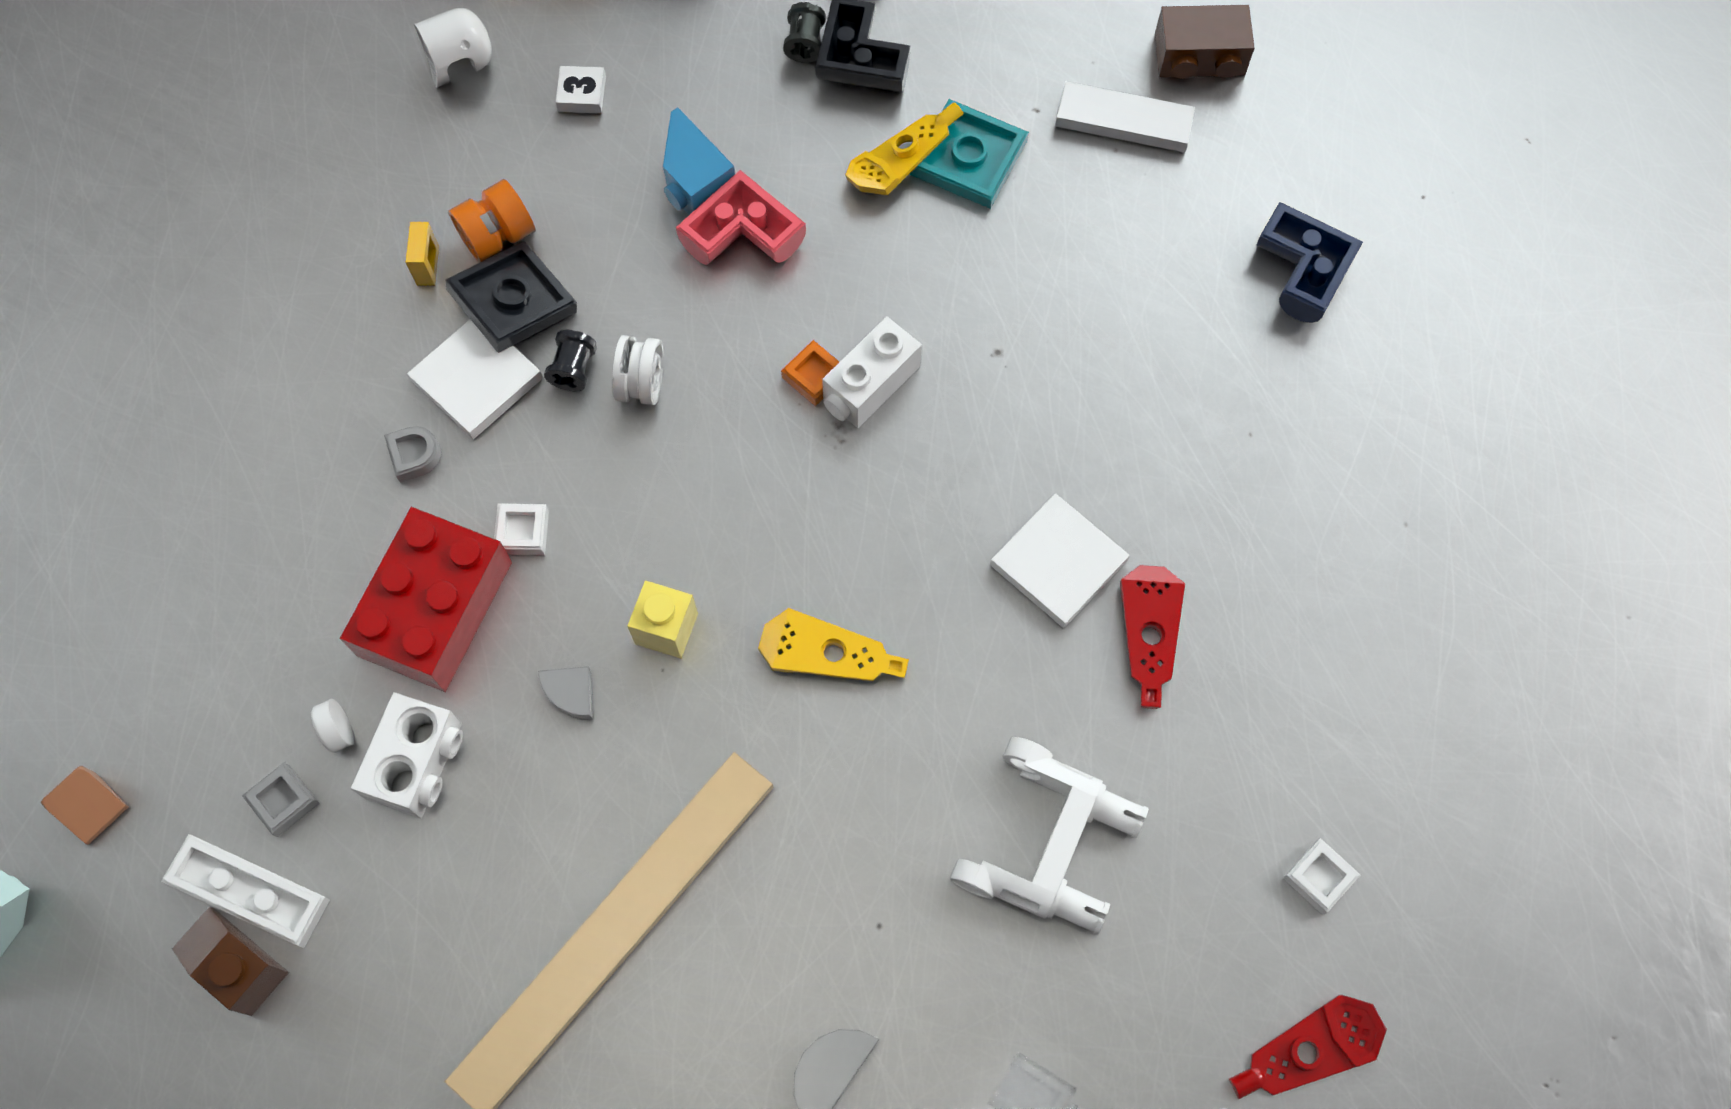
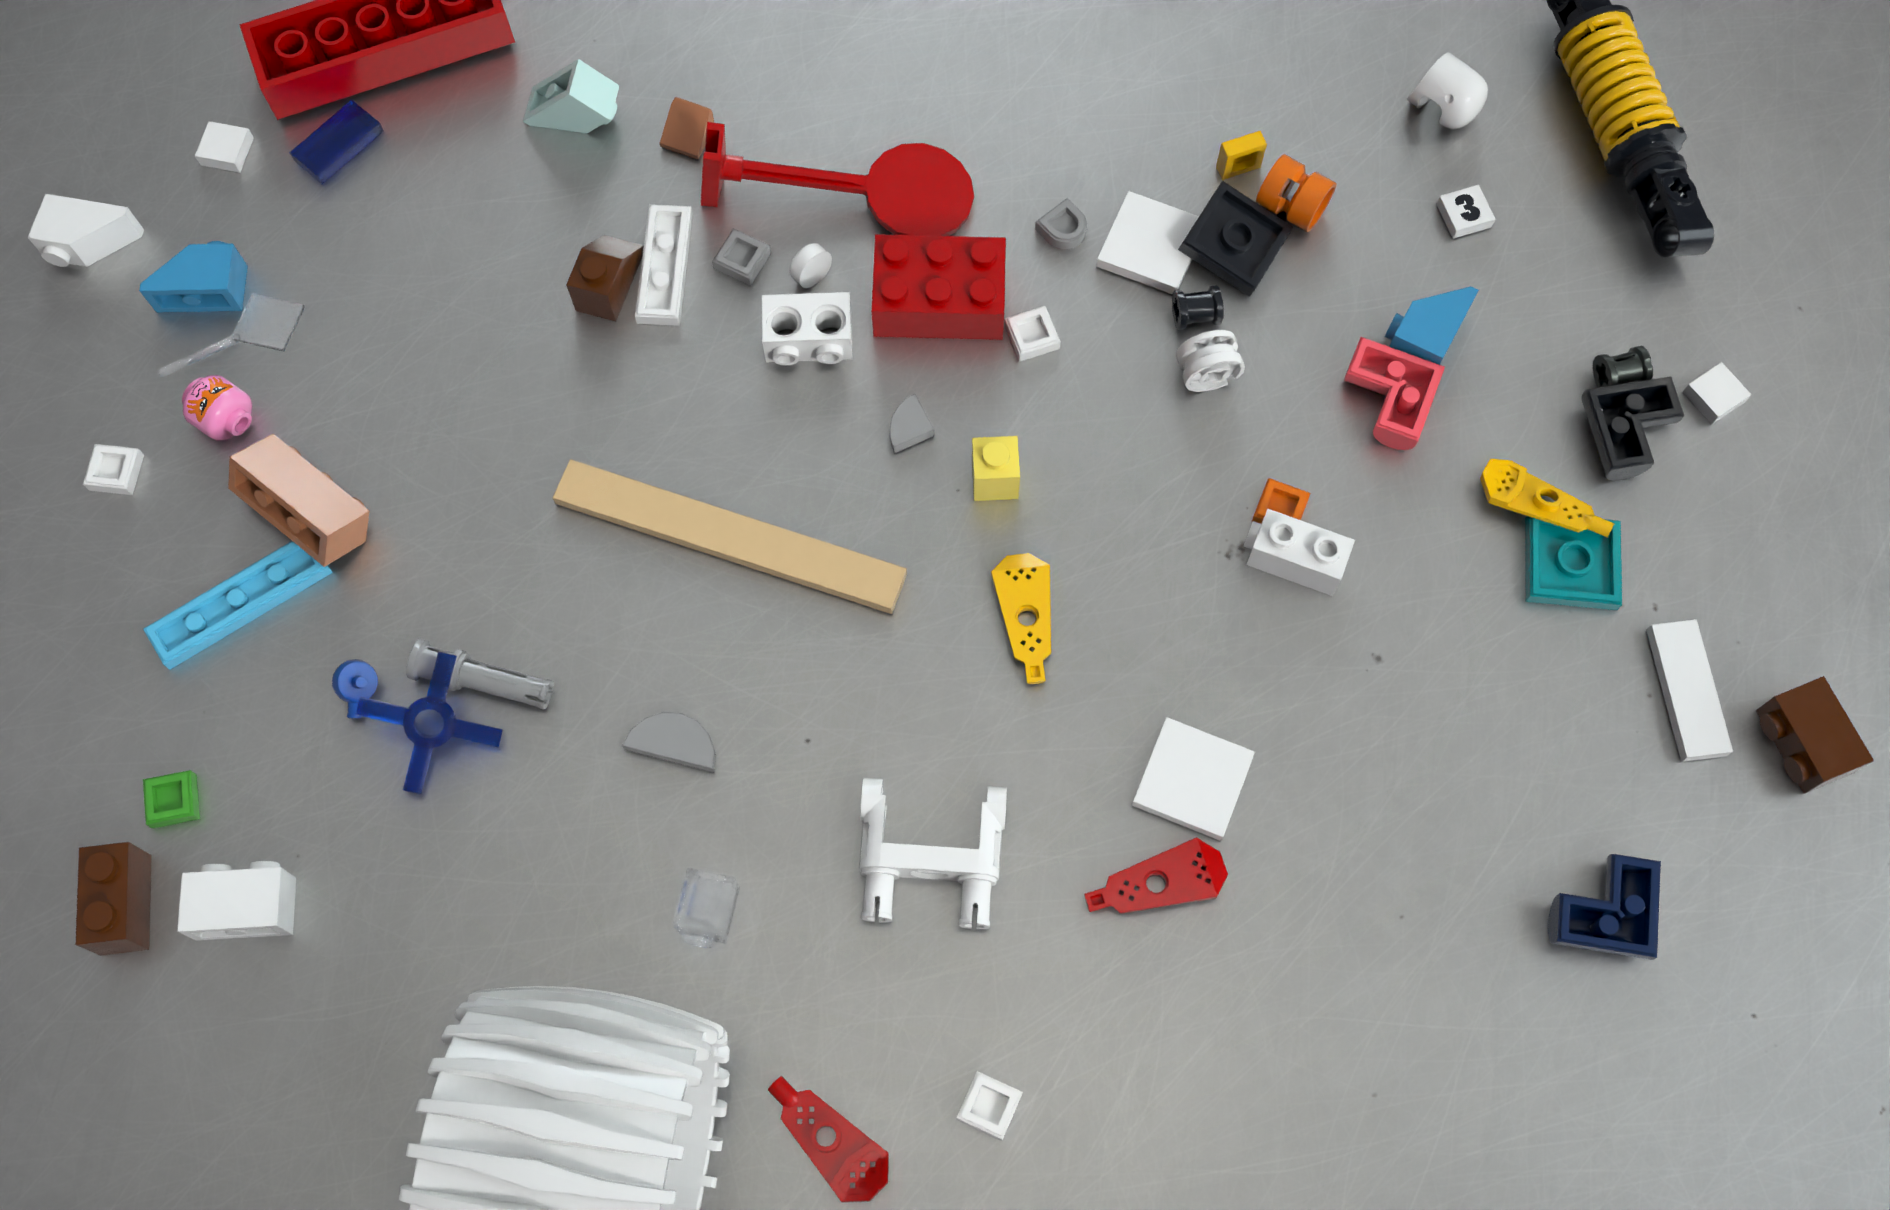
camera: 70 degrees right, 0 degrees up
none -> red piece [700,122,974,236]

